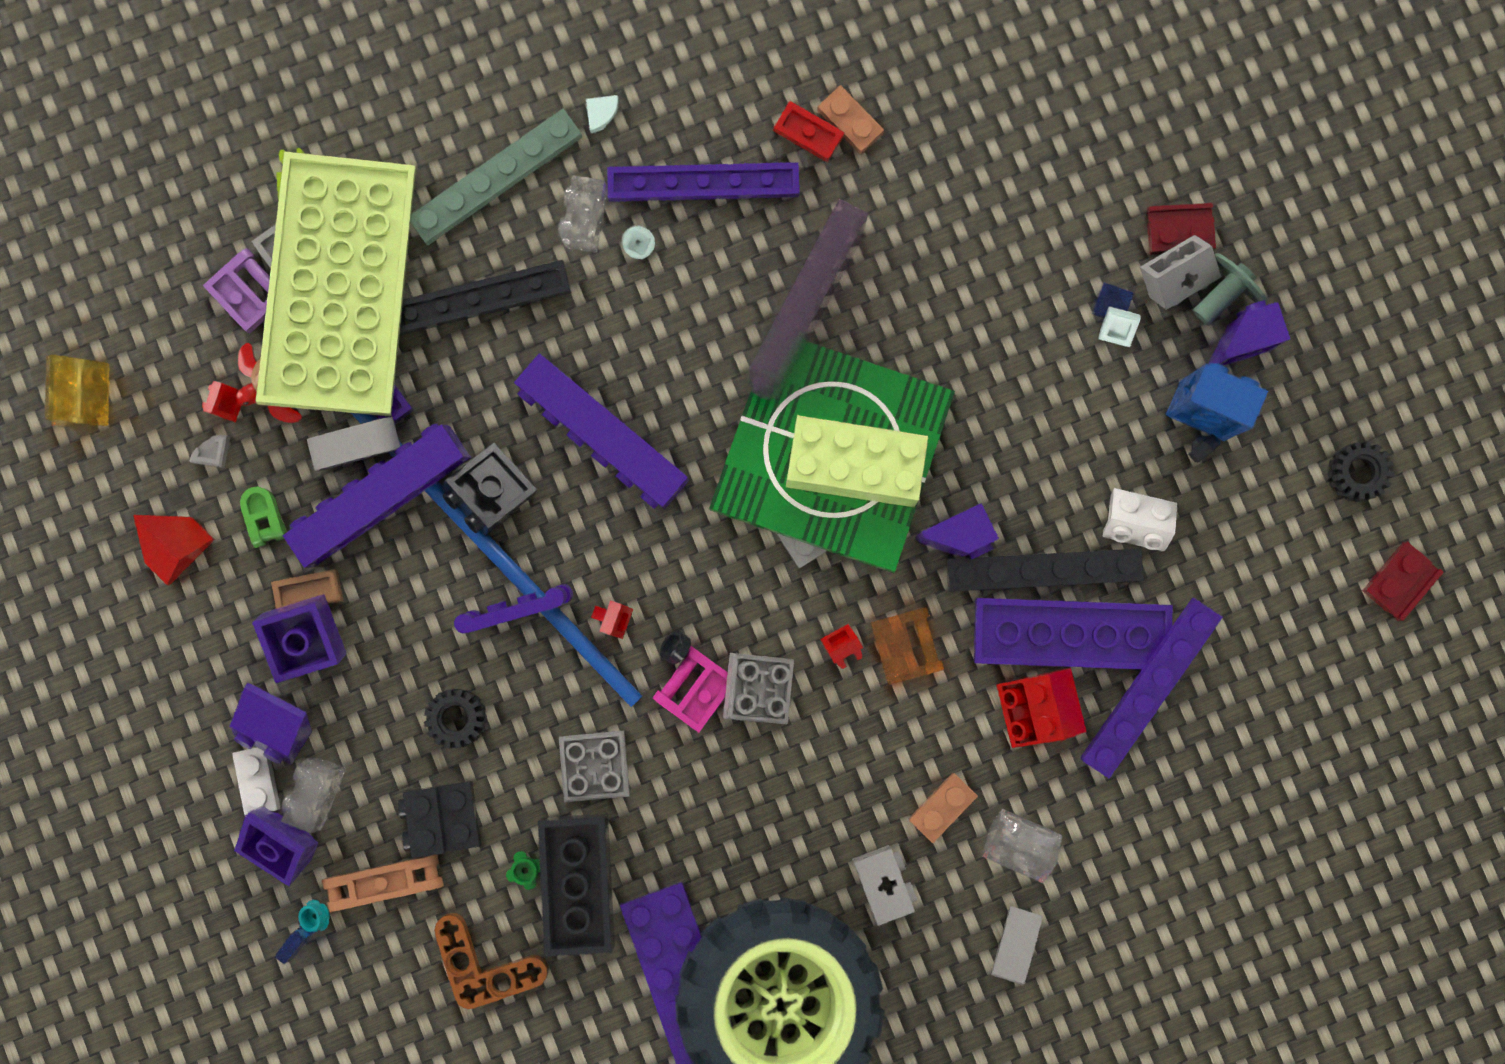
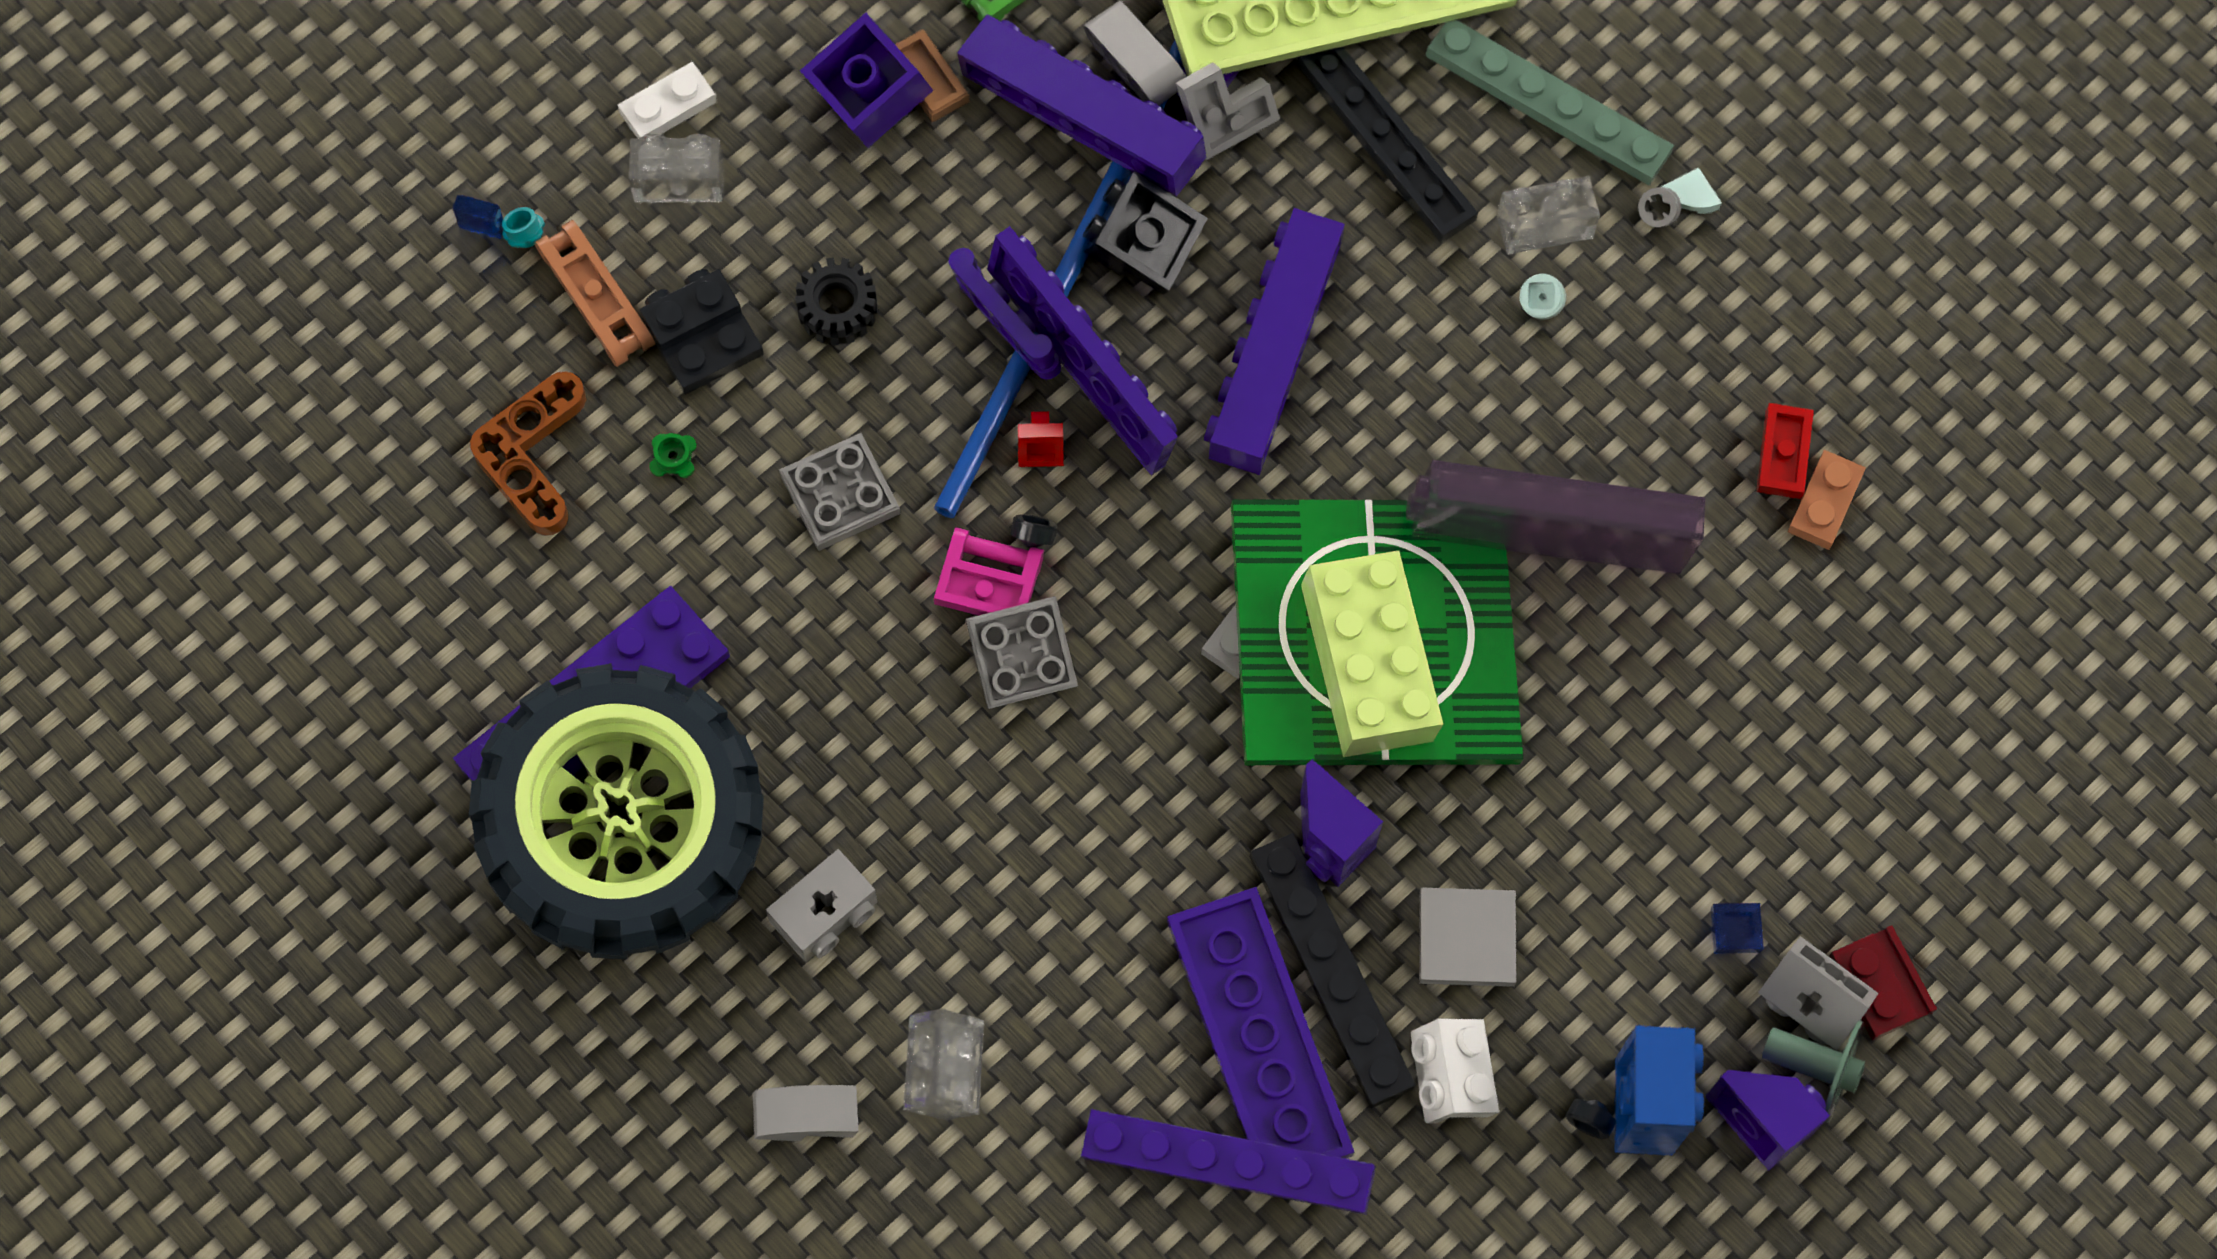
camera: 65 degrees right, 15 degrees down
dark purple slope [230,682,312,765] -> none
dark purple slope [234,807,319,886] -> none
black brick [538,813,615,957] -> none
dark purple plate [607,162,799,202] -> none
red tile [820,624,863,669] -> none
clear orange plate [870,607,945,685] -> none
nougat plate [908,773,978,843] -> none
red slope [996,668,1087,748] -> none
light aqua tile [1099,307,1140,347] -> none
none -> dark purple plate [987,226,1178,476]
none -> light grey plate [1176,62,1280,160]
none -> light grey tile [1419,888,1516,987]
none -> light grey bush [1638,187,1682,227]

